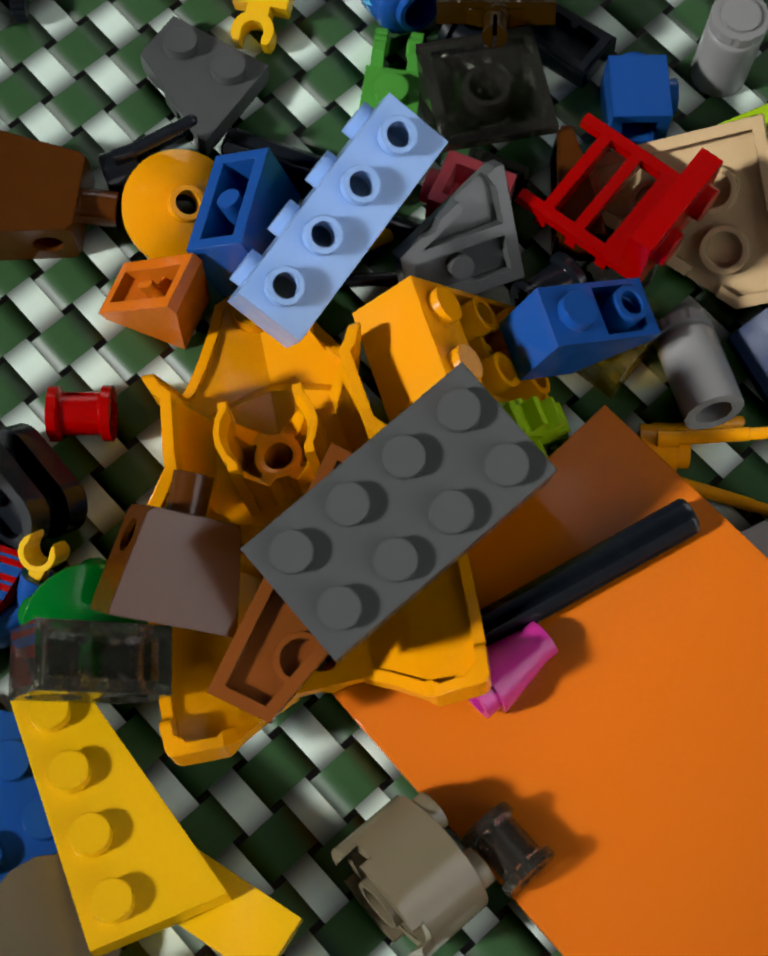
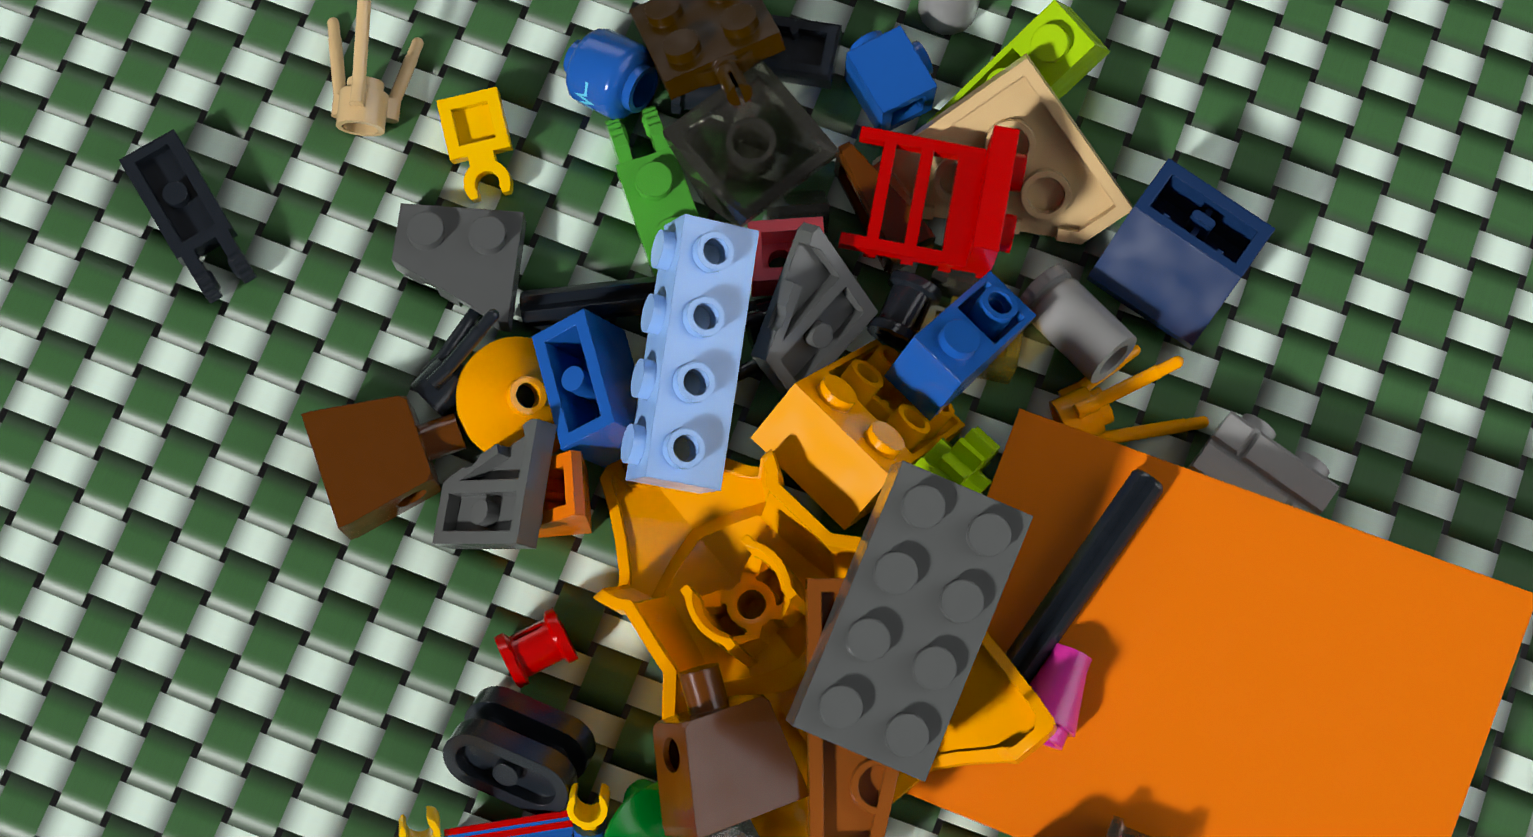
camera: 25 degrees left, 5 degrees up
none -> dark grey wing [432,419,557,549]

